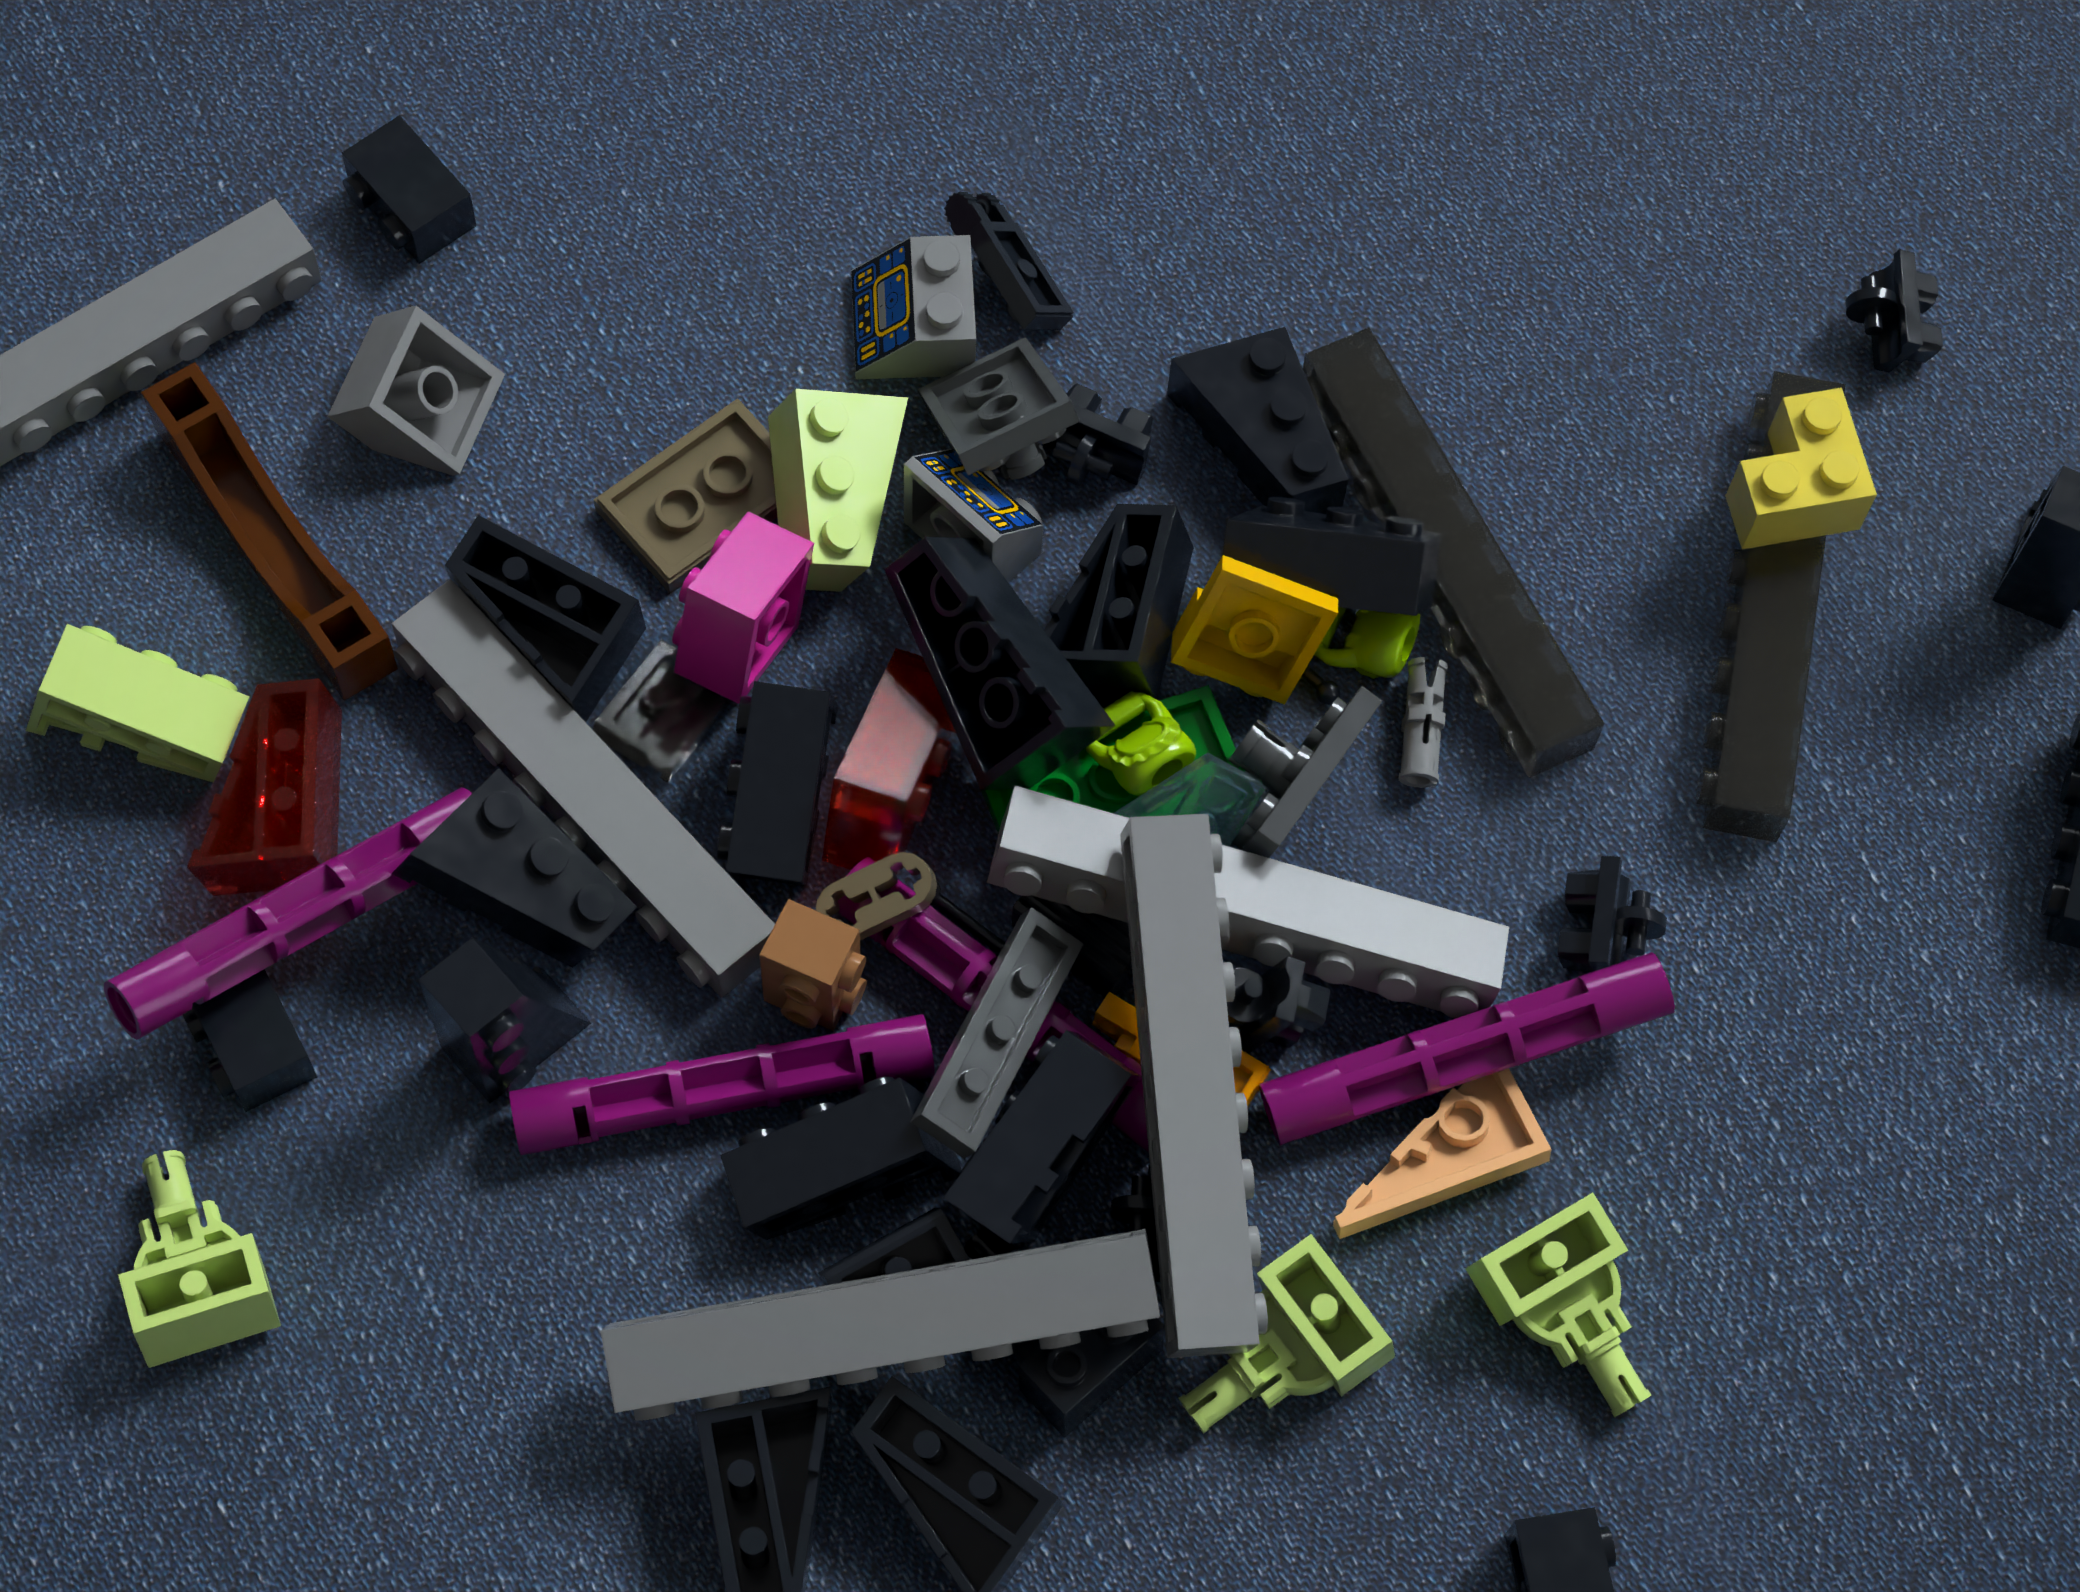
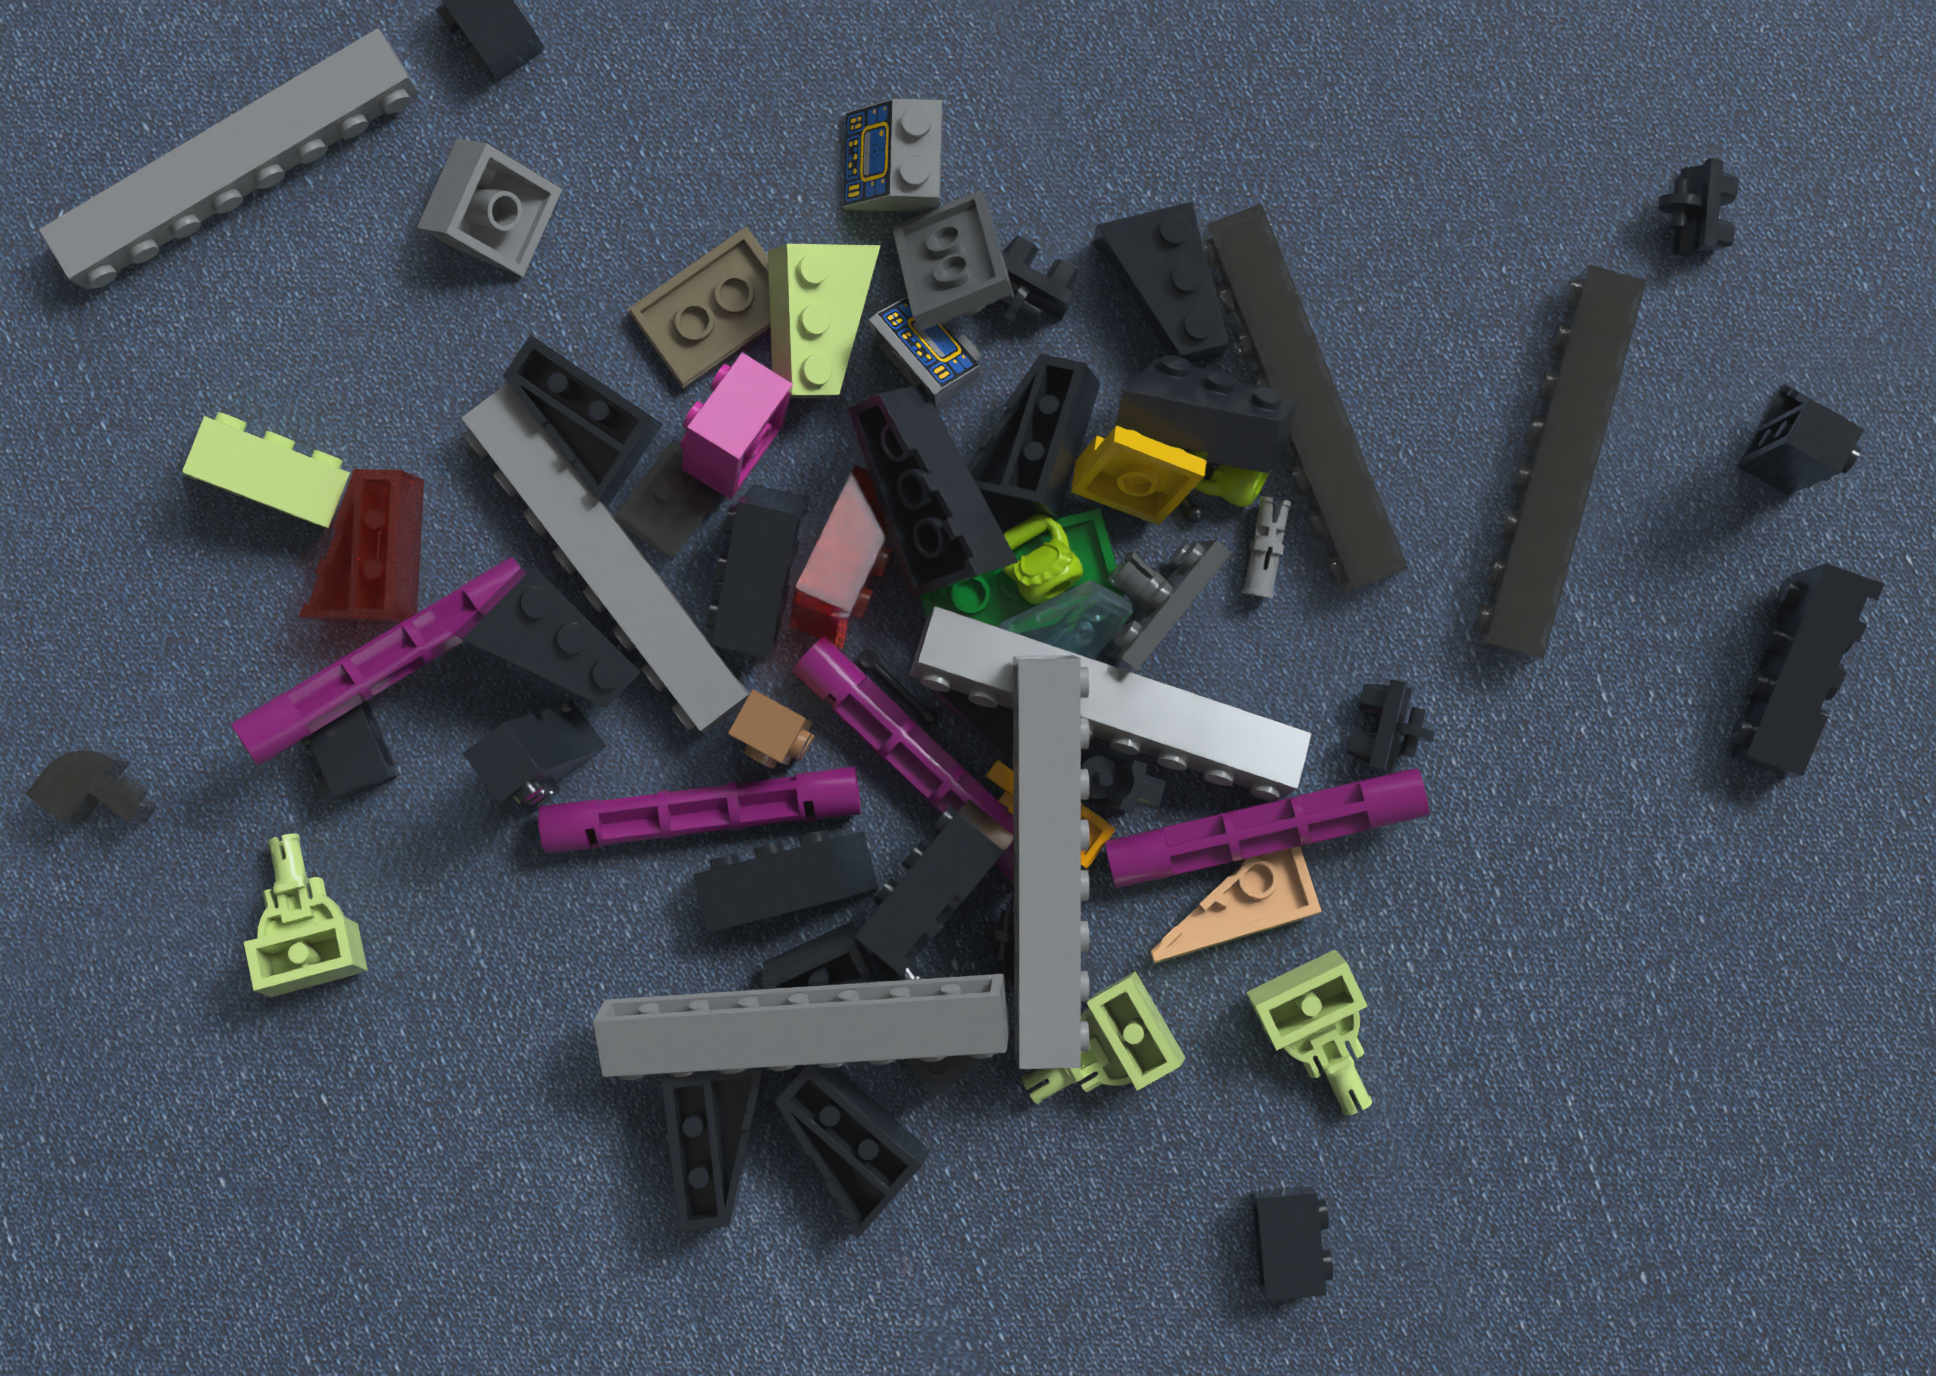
camera: 10 degrees right, 20 degrees up
reddish brown arch [141,362,398,701] -> none
dark tan beam [815,852,937,940] -> none
dark grey plate [910,907,1084,1159] -> none
black hinge [944,192,1074,330] -> none
light yellow brick [1726,388,1877,550] -> none

